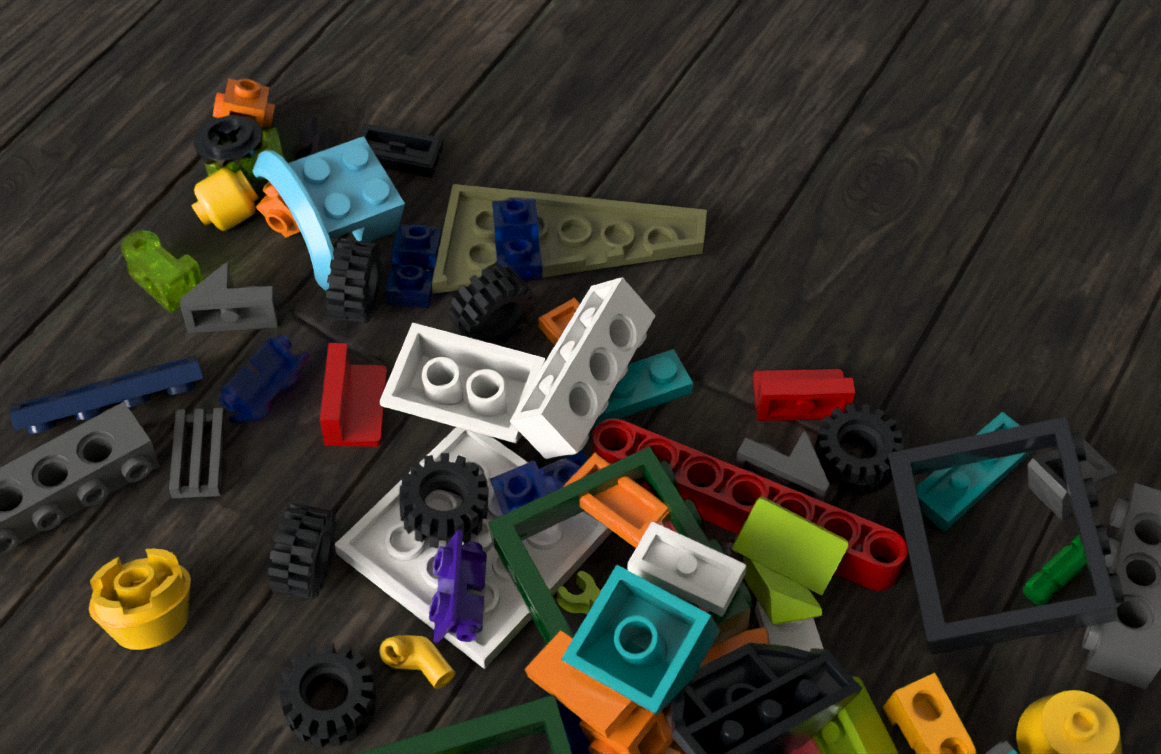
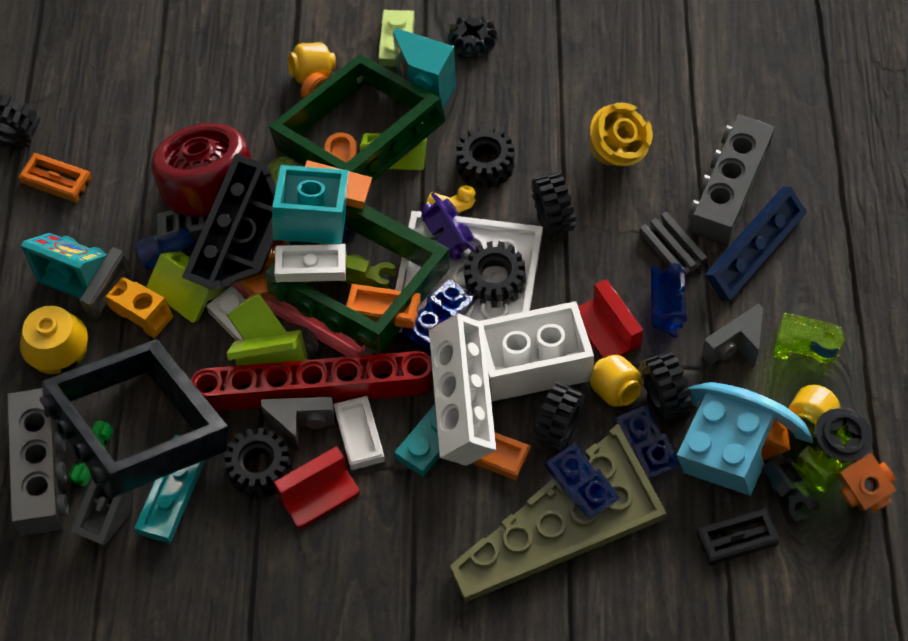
camera: 155 degrees right, 5 degrees up
none -> white tile [333,396,385,470]
none -> yellow head [590,355,642,407]

